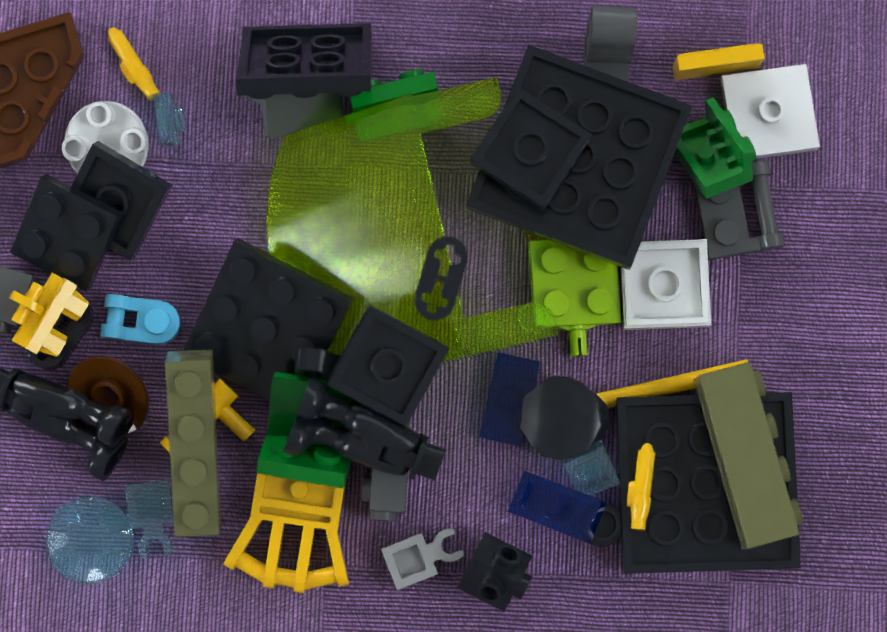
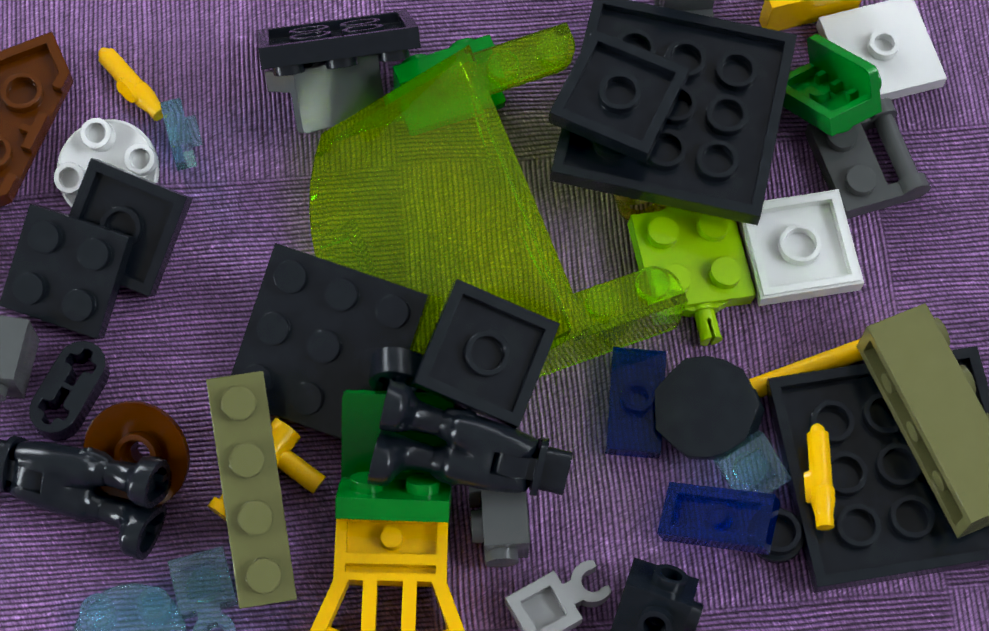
camera: 10 degrees left, 15 degrees down
yellow hips [9,273,89,357] -> none
medium azure plate [100,294,182,345] -> none
black beam [414,236,468,321] -> none

